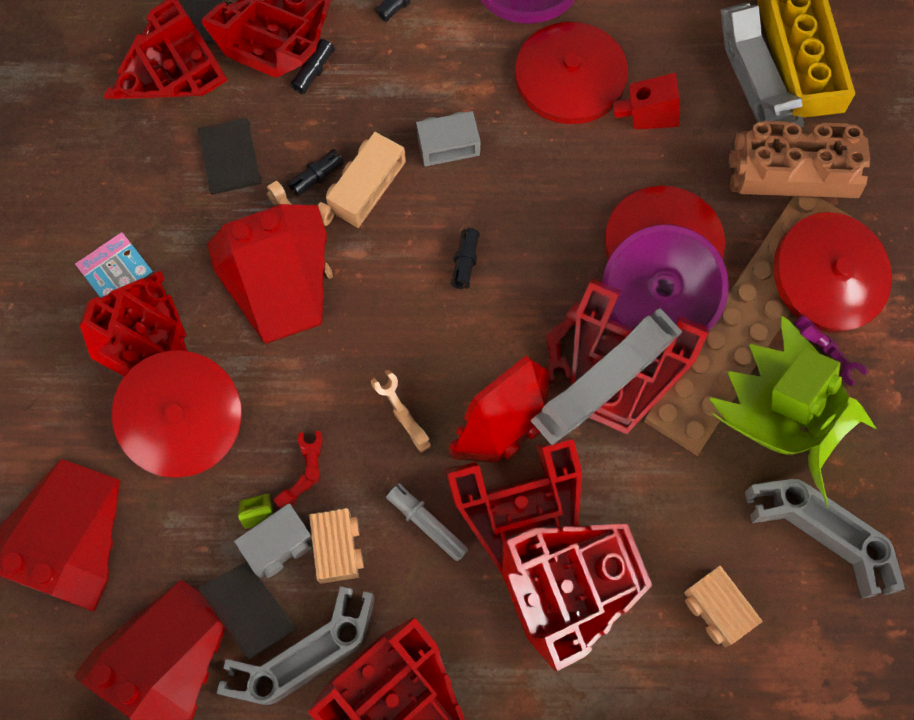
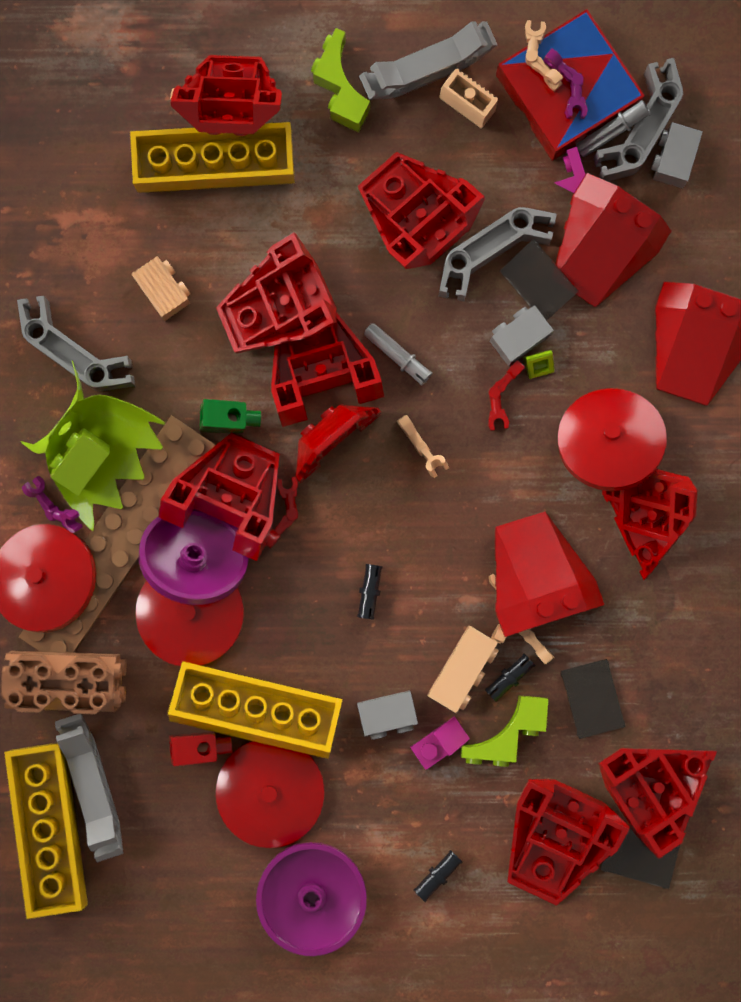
camera: 175 degrees right, 15 degrees up
sticker [75,232,153,298] -> none
black pin [290,39,335,94] -> none
light nougat brick [309,508,364,584] -> none
light grey piece [531,308,682,445] -> none
none -> yellow brick [168,662,342,759]
none -> green torso [199,399,261,433]
none -> dark pink slope [410,716,470,770]
none -> lime arch [460,695,548,767]

